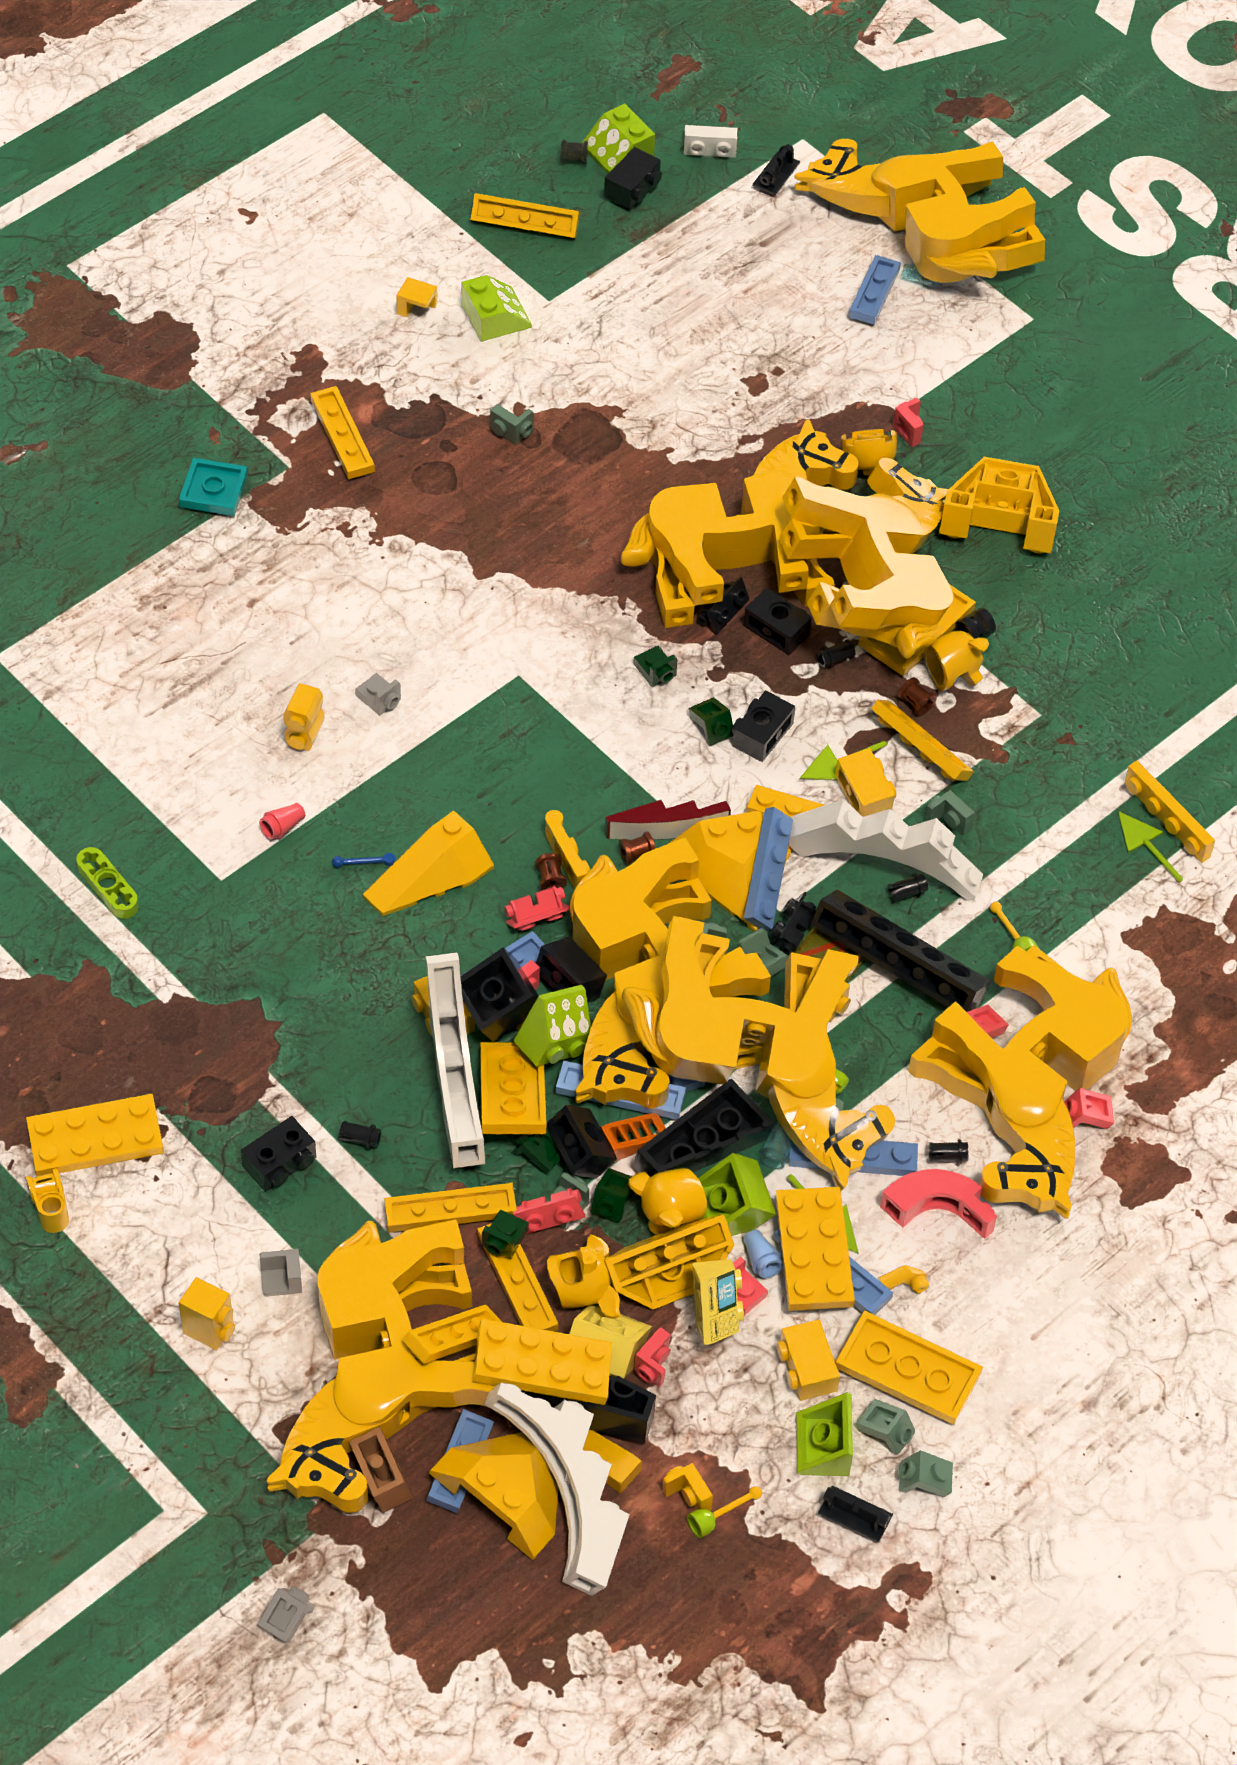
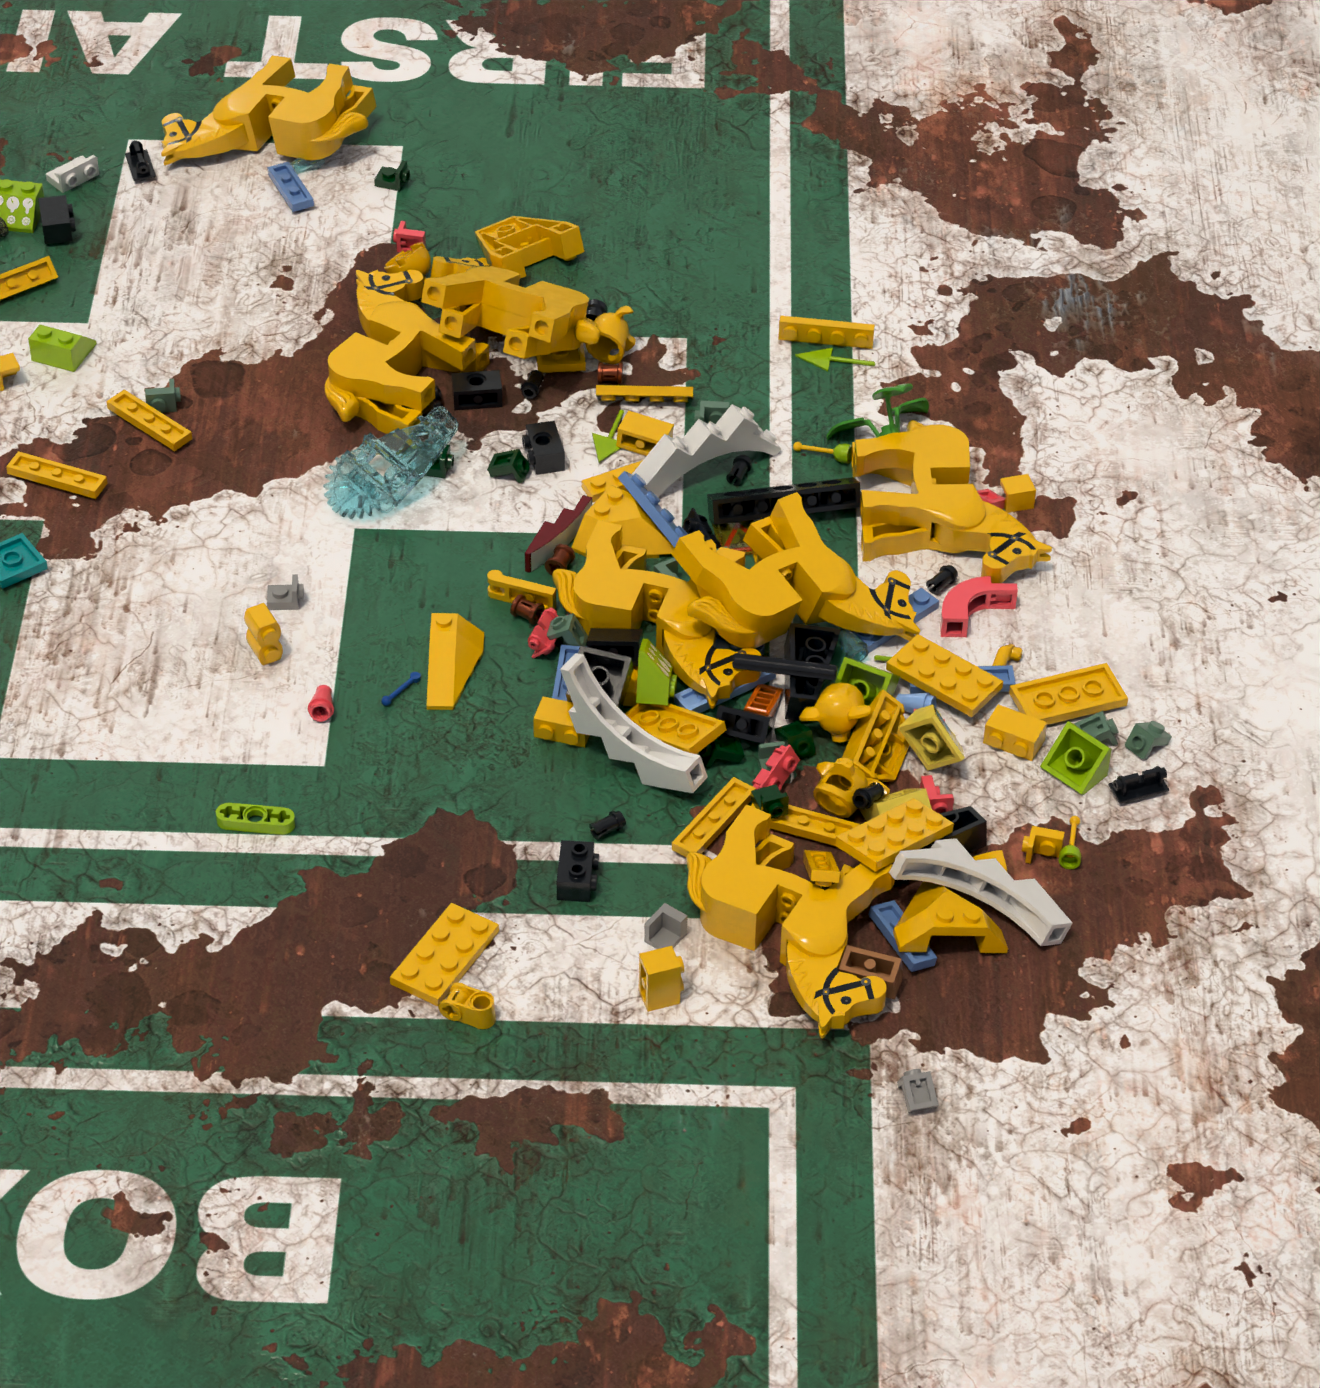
camera: 45 degrees left, 10 degrees down
none -> yellow plate [106,389,192,451]
none -> clear light blue connector [323,406,459,519]
none -> dark green bracket [374,160,410,191]
none -> sand green bracket [547,613,588,646]
none -> black axle [732,653,838,681]
none -> bright green plant [826,384,929,440]
none -> black pin [852,782,884,809]
none -> yellow panel [1000,474,1036,513]

